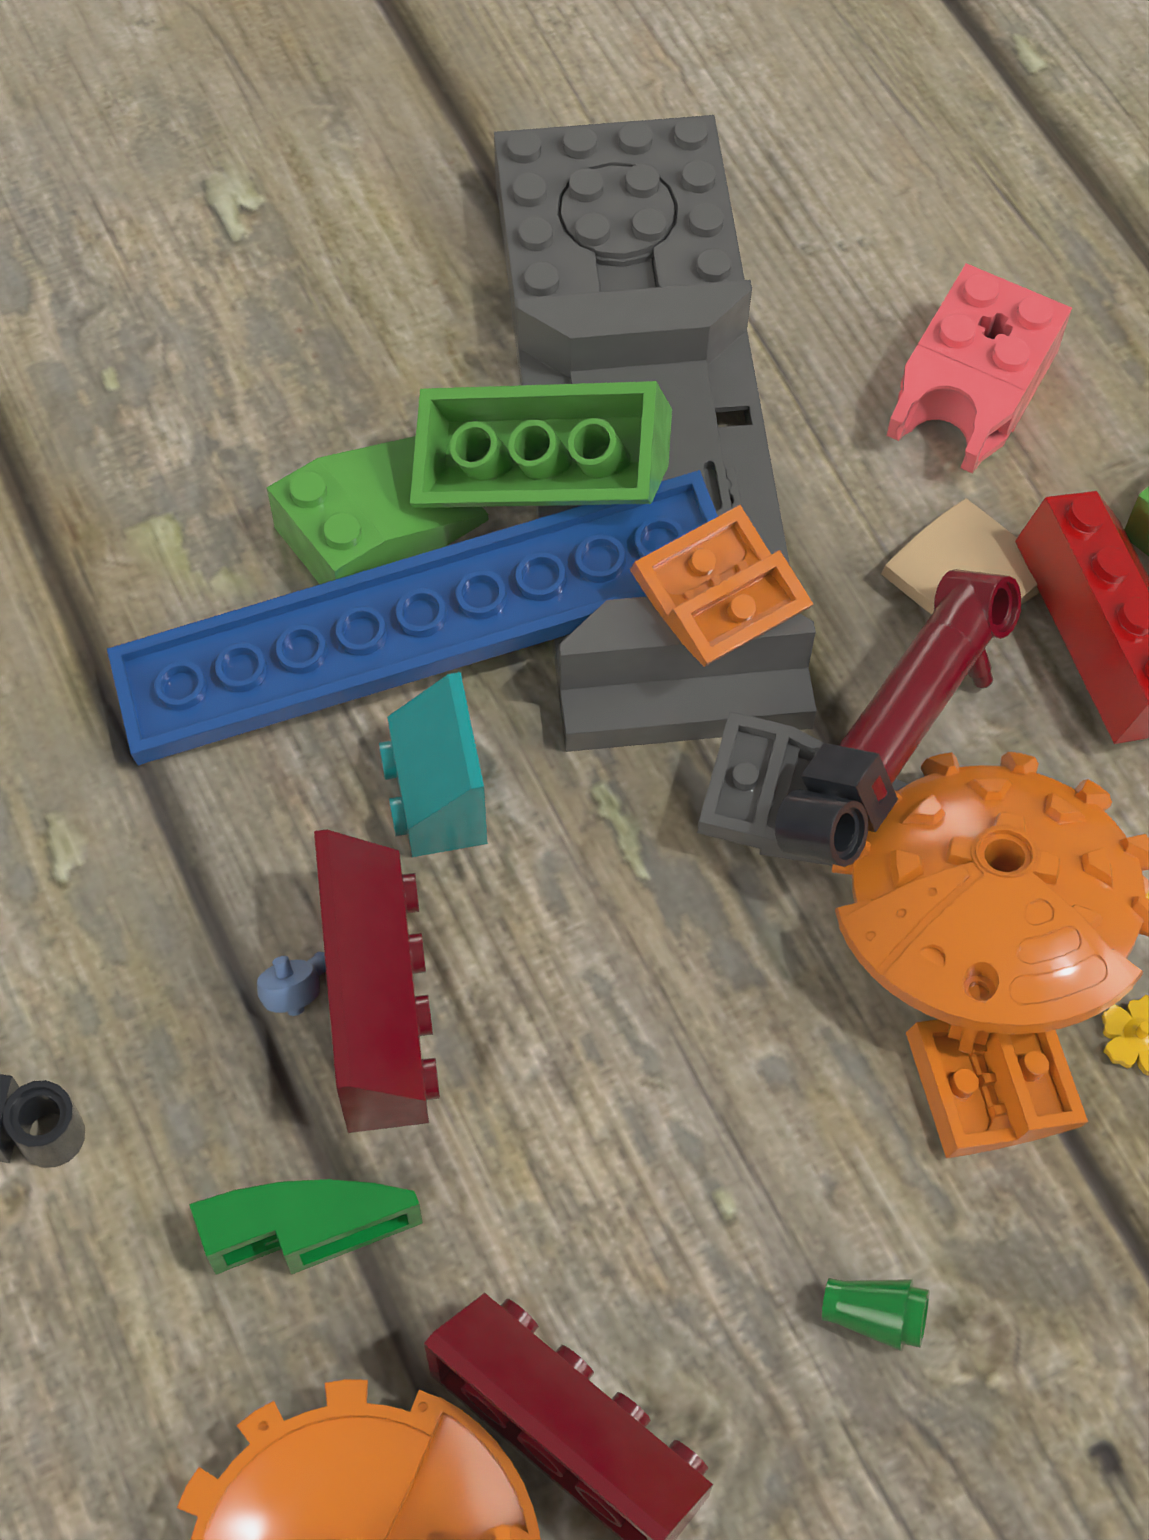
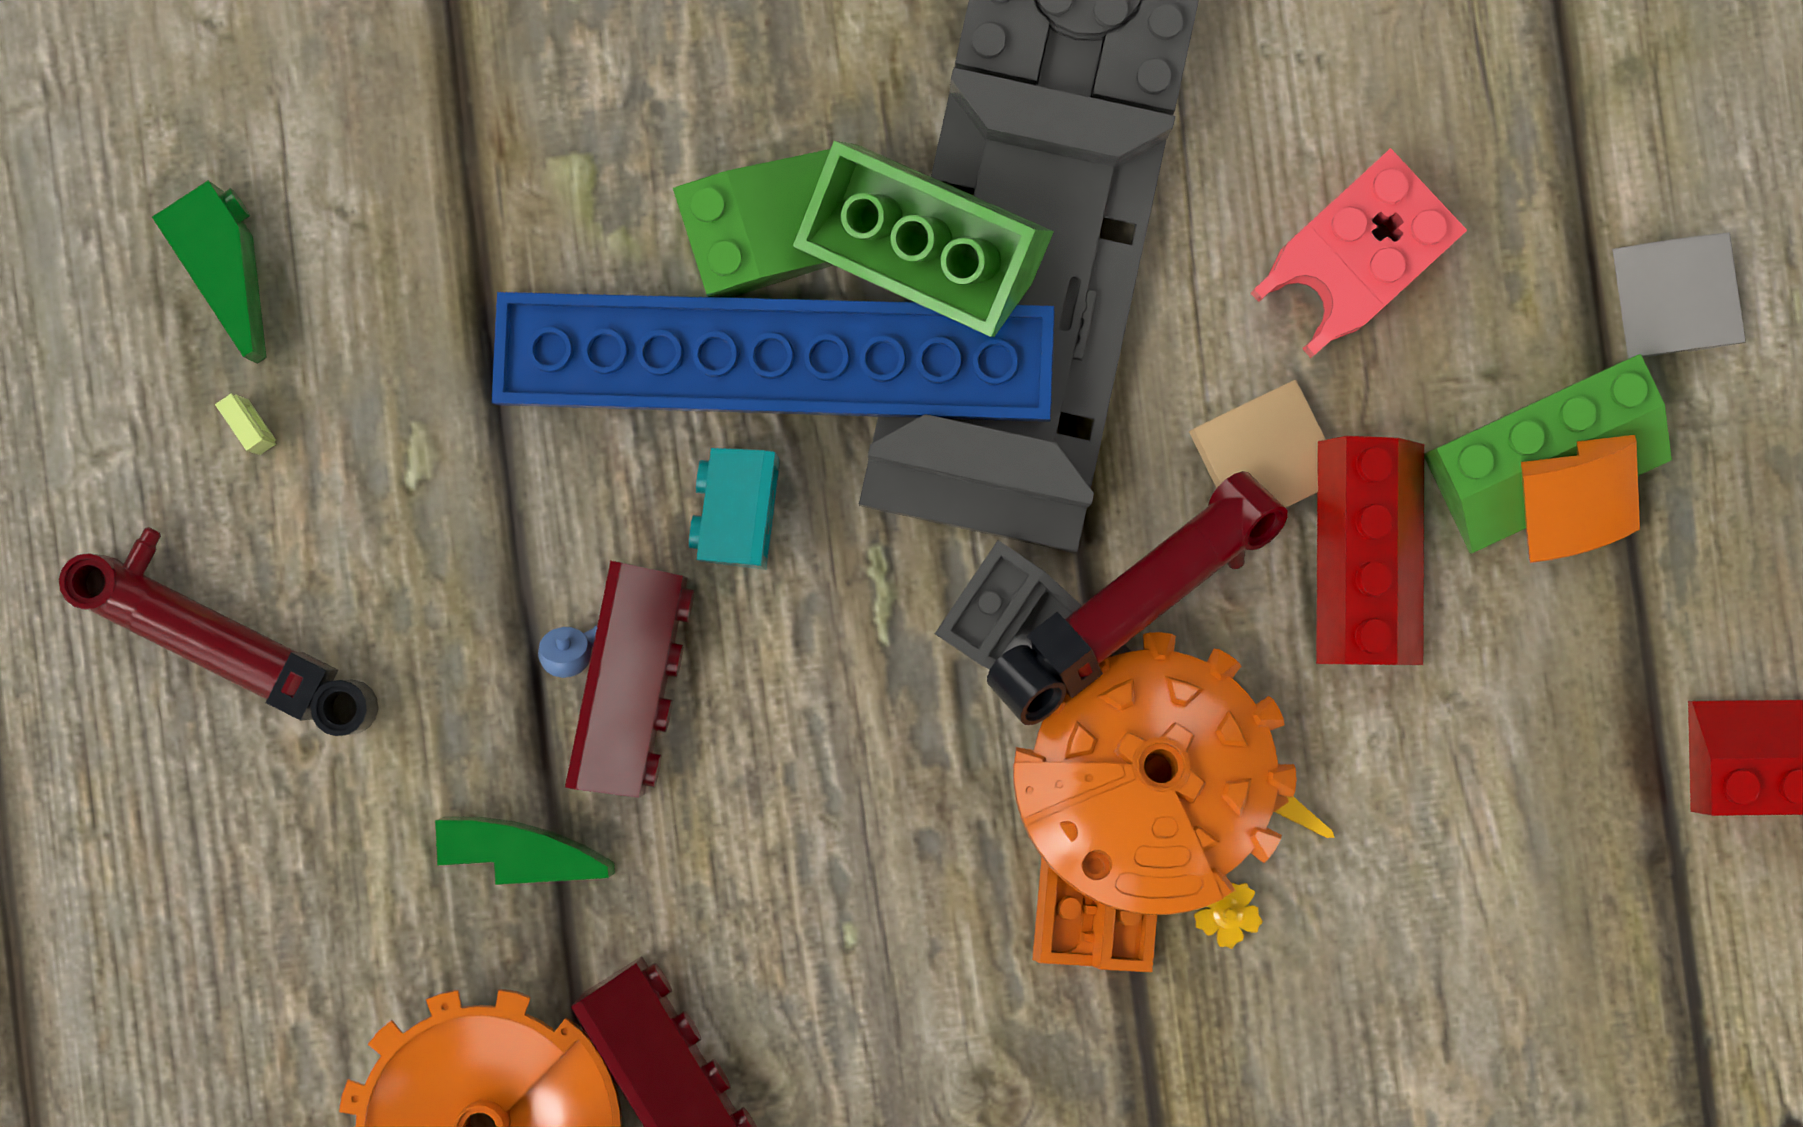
camera: 15 degrees right, 25 degrees up
orange slope [630,505,813,667] -> none
green cone [821,1278,930,1351] -> none

